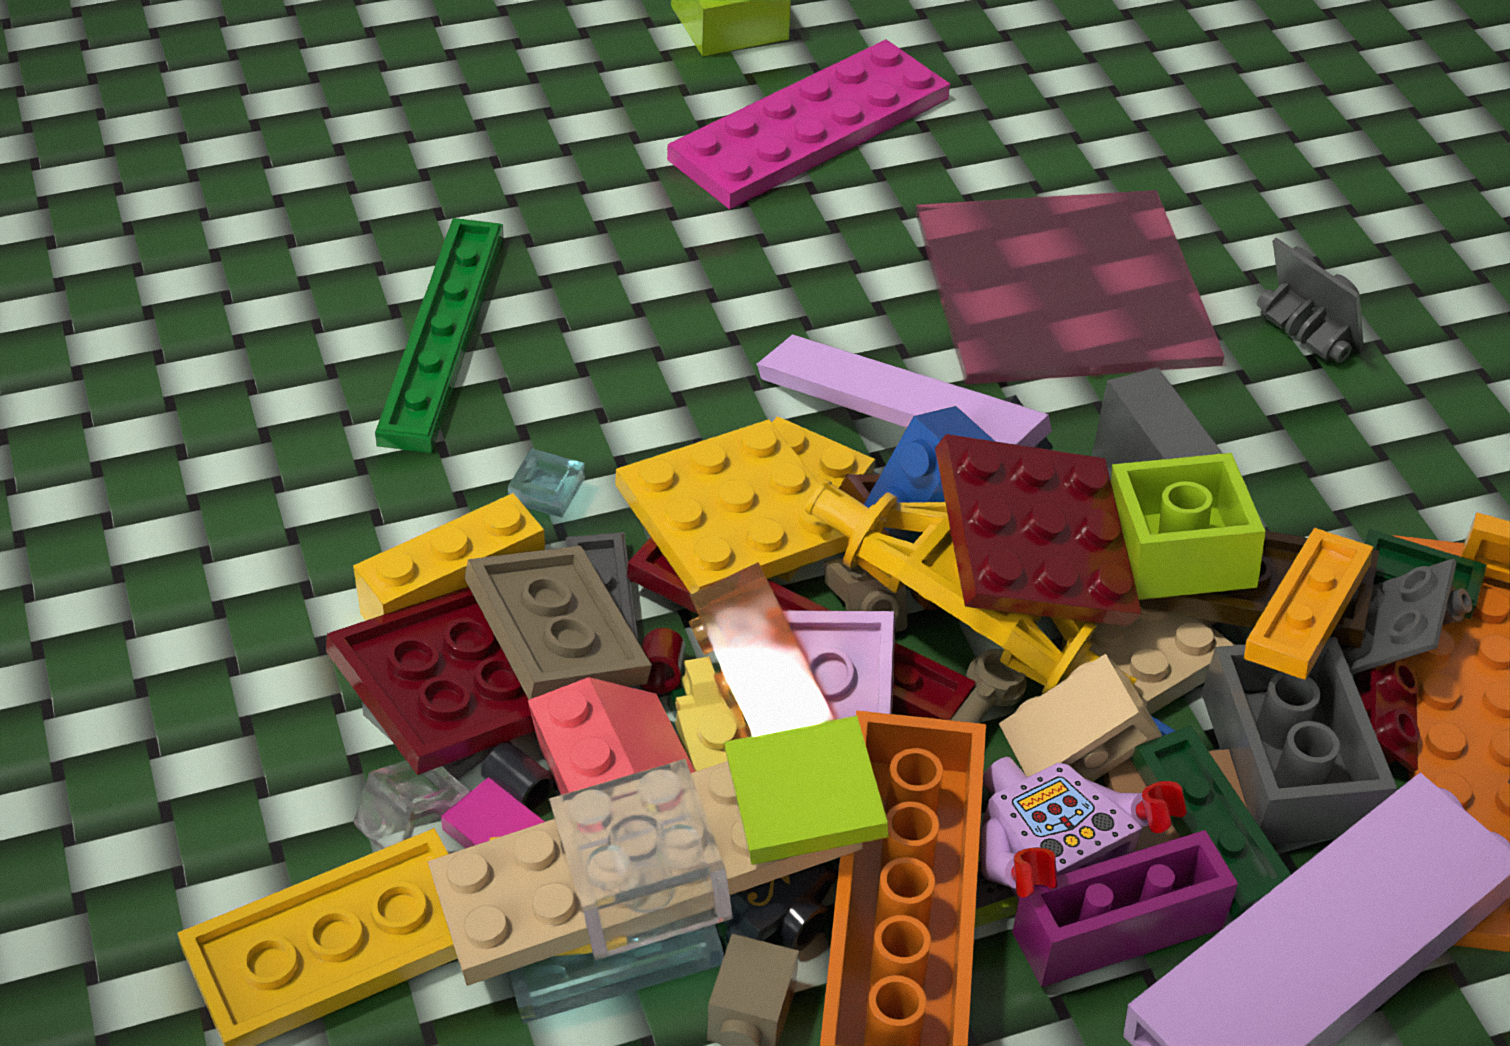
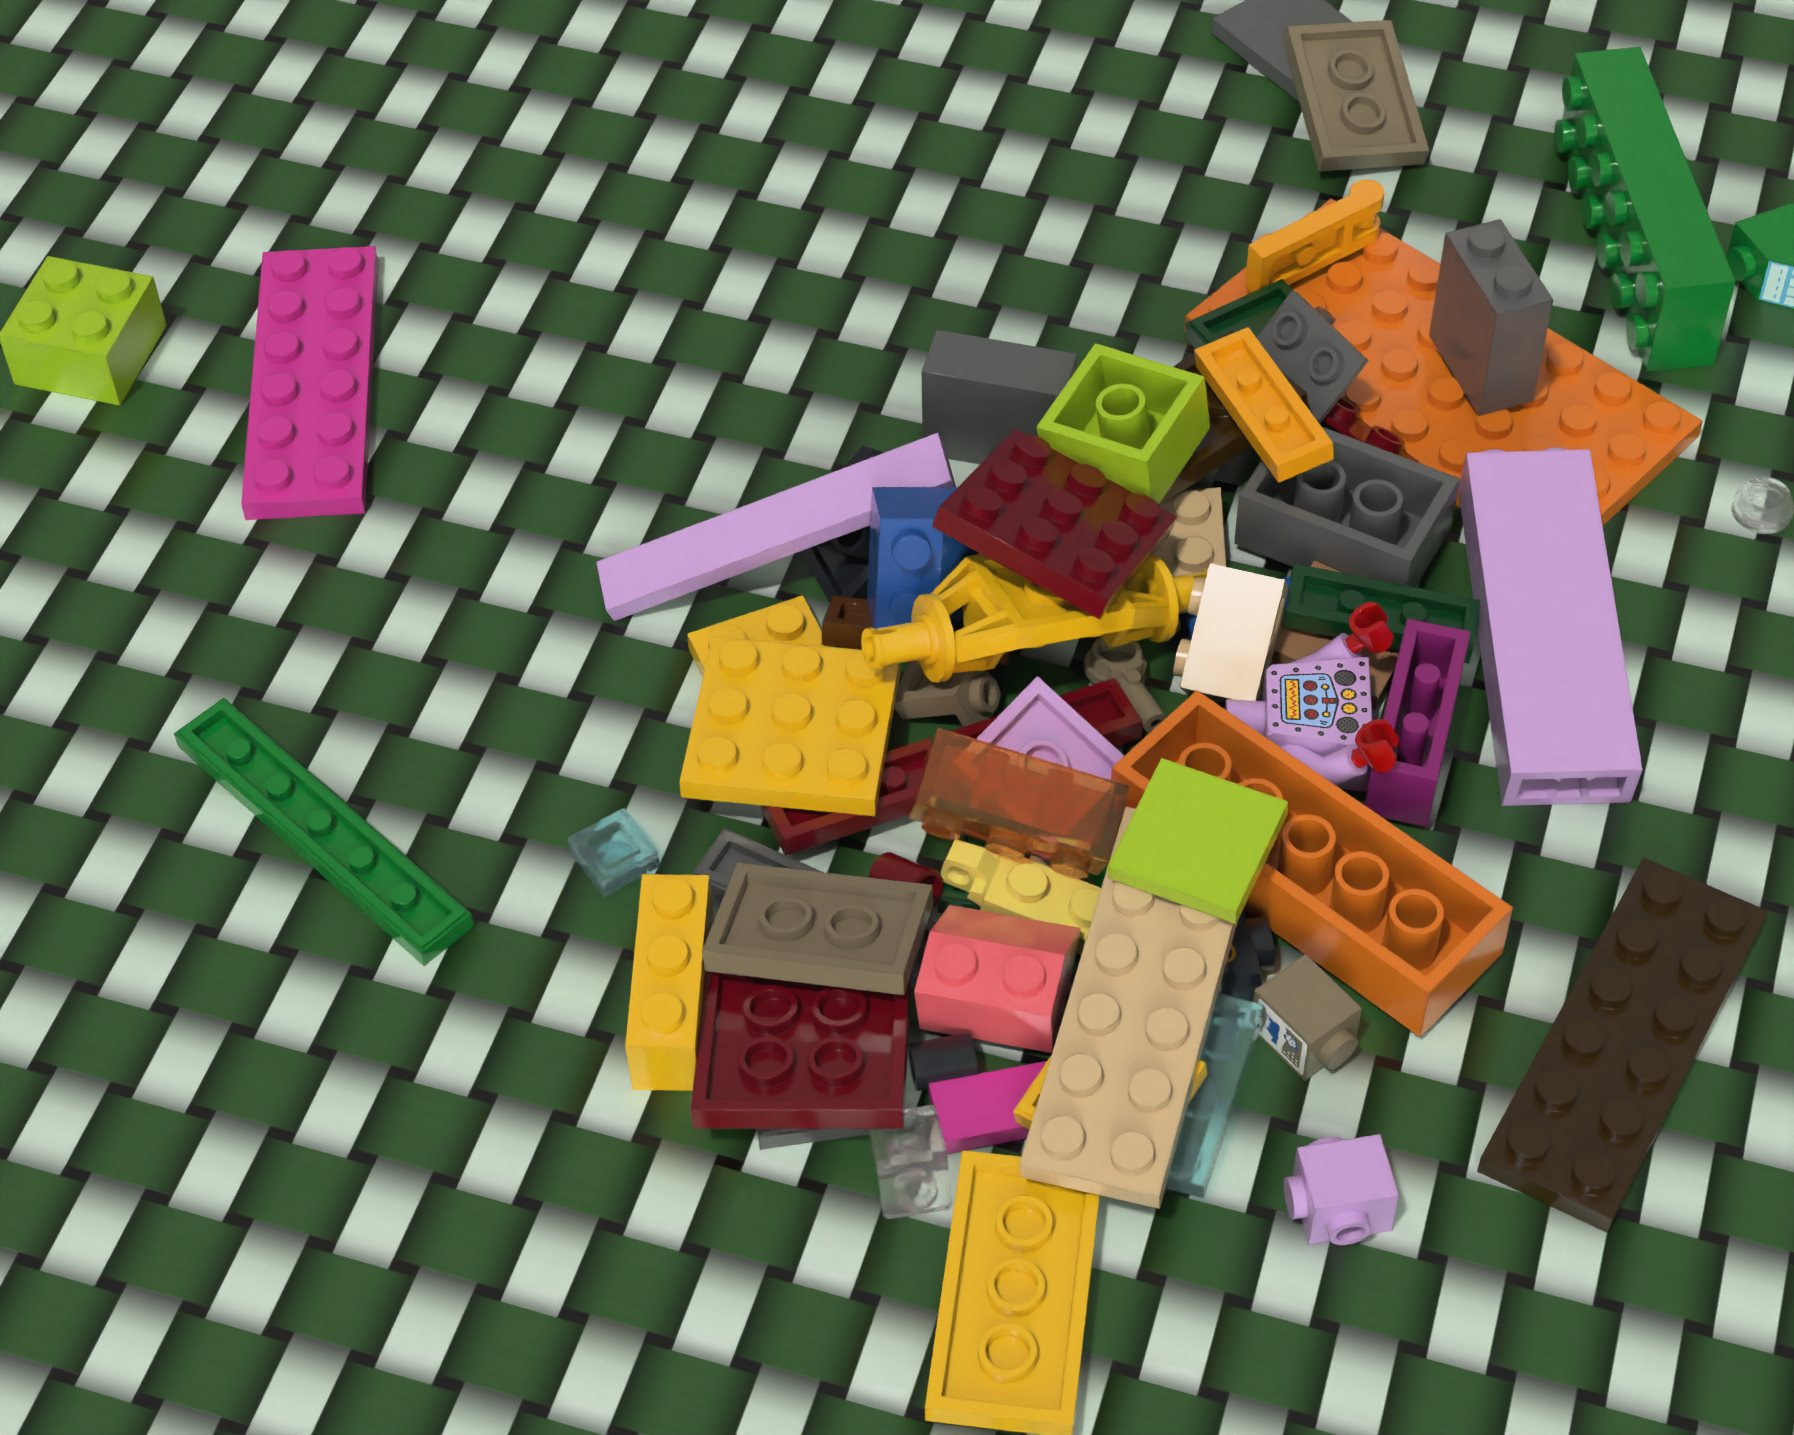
camera: 50 degrees left, 5 degrees up
clear brick [549,759,733,960] -> none
clear pink piece [916,190,1224,384] -> none
dark grey hinge [1257,237,1364,363] -> none

